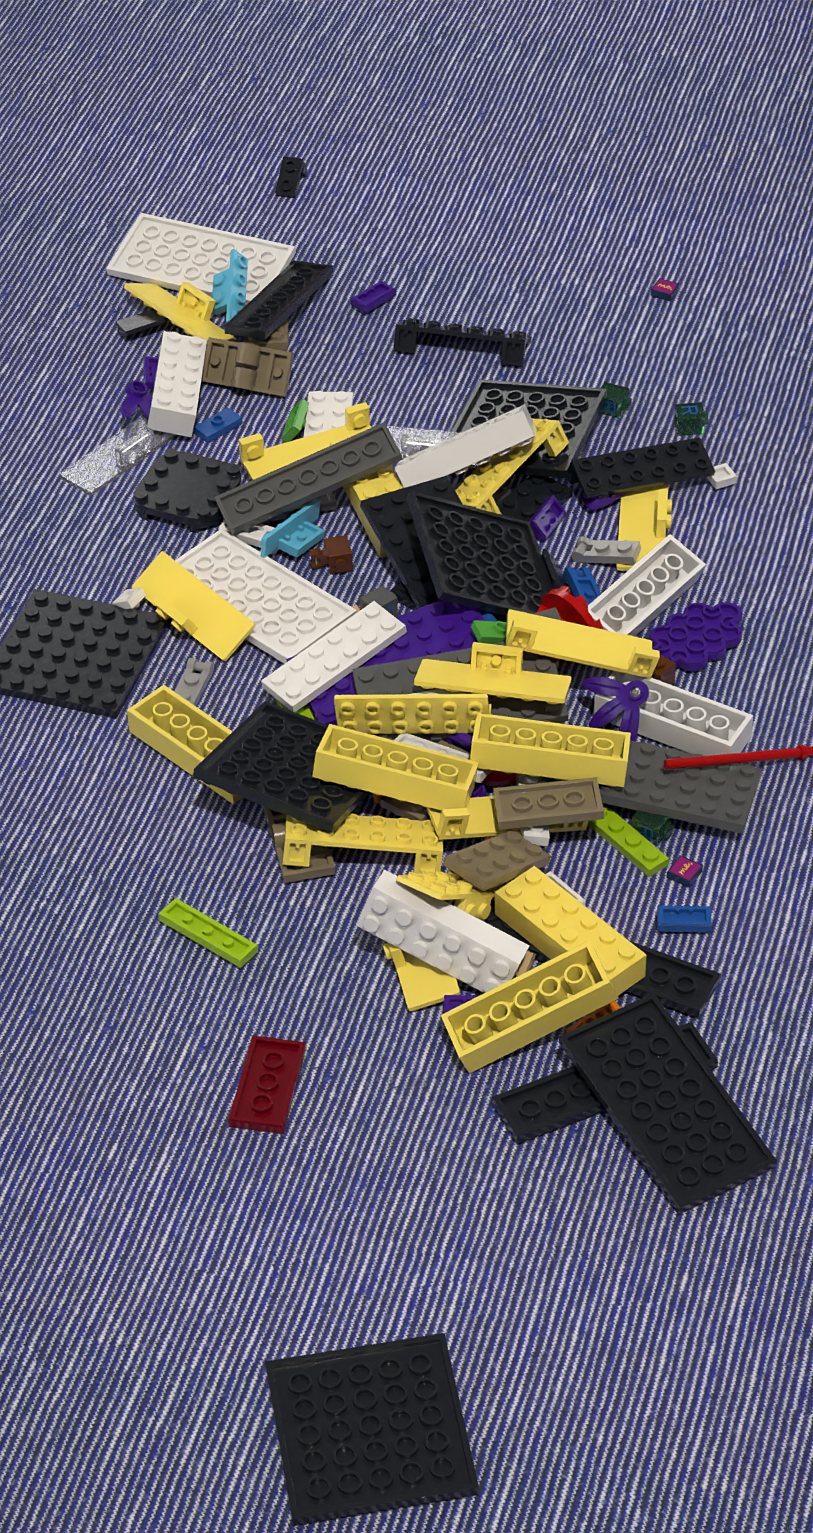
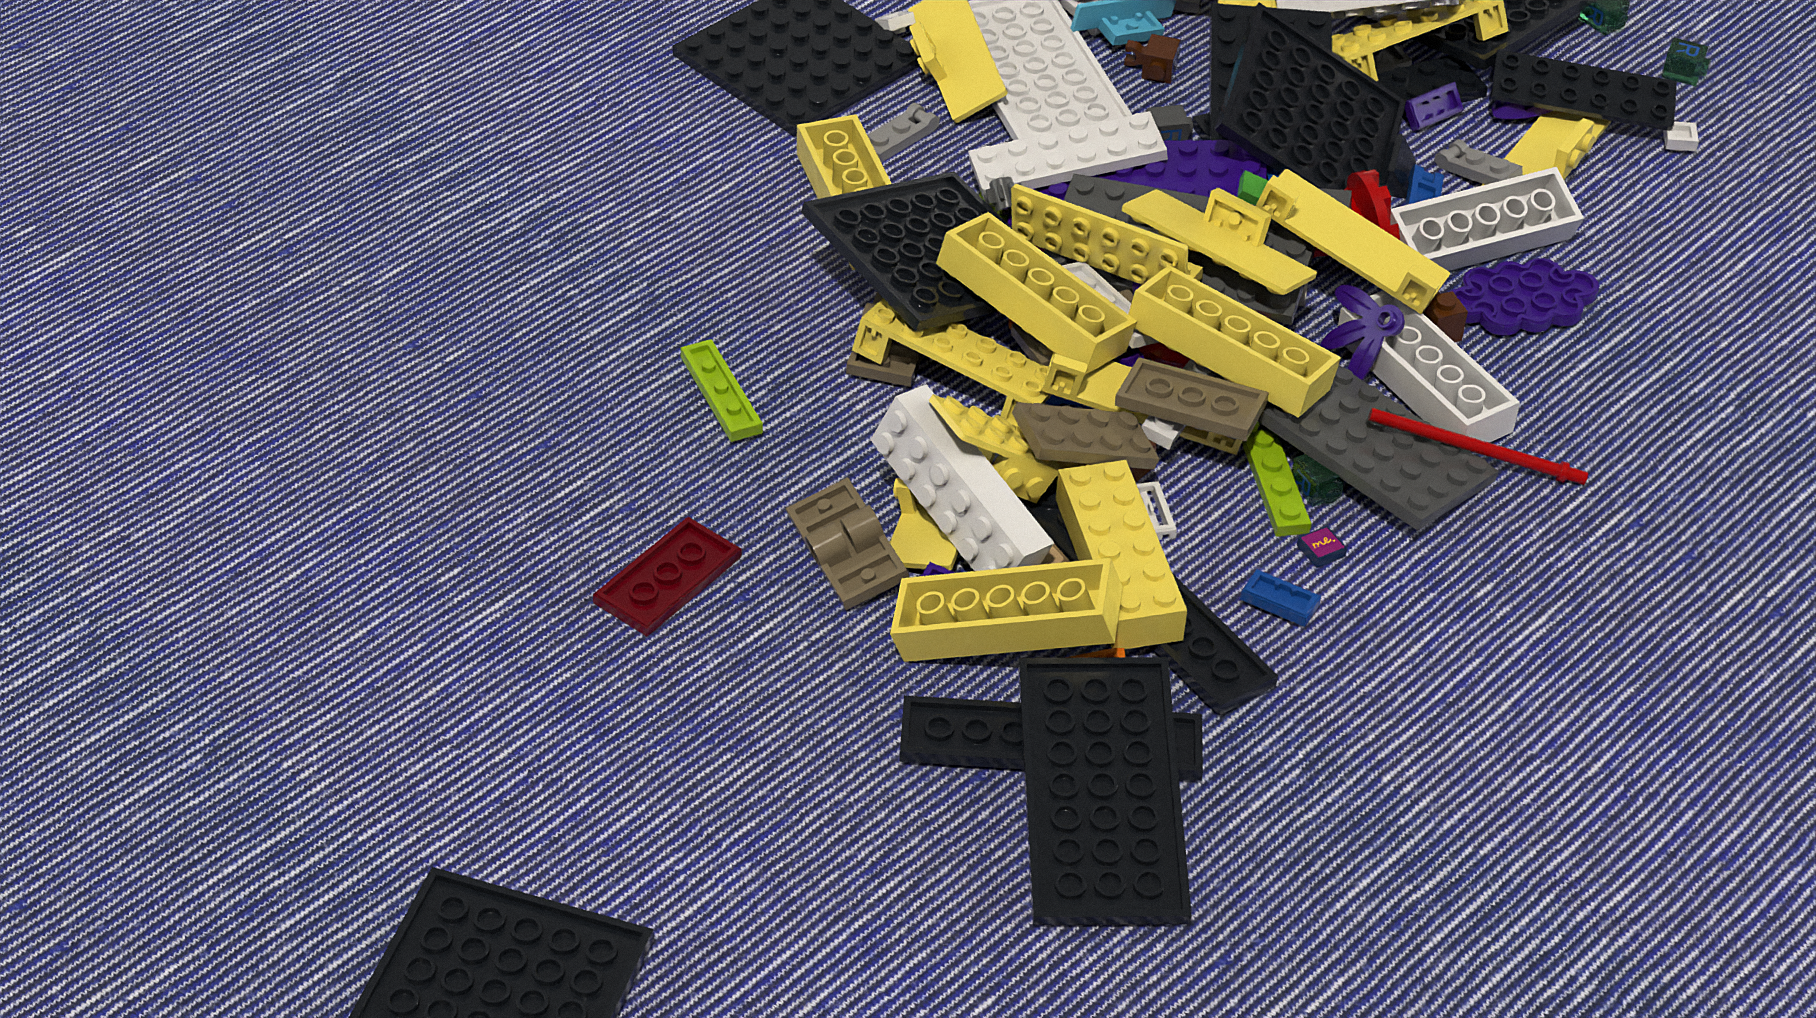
camera: 25 degrees right, 0 degrees up
none -> dark tan plate [785,477,909,610]
none -> dark grey gear [984,177,1022,216]

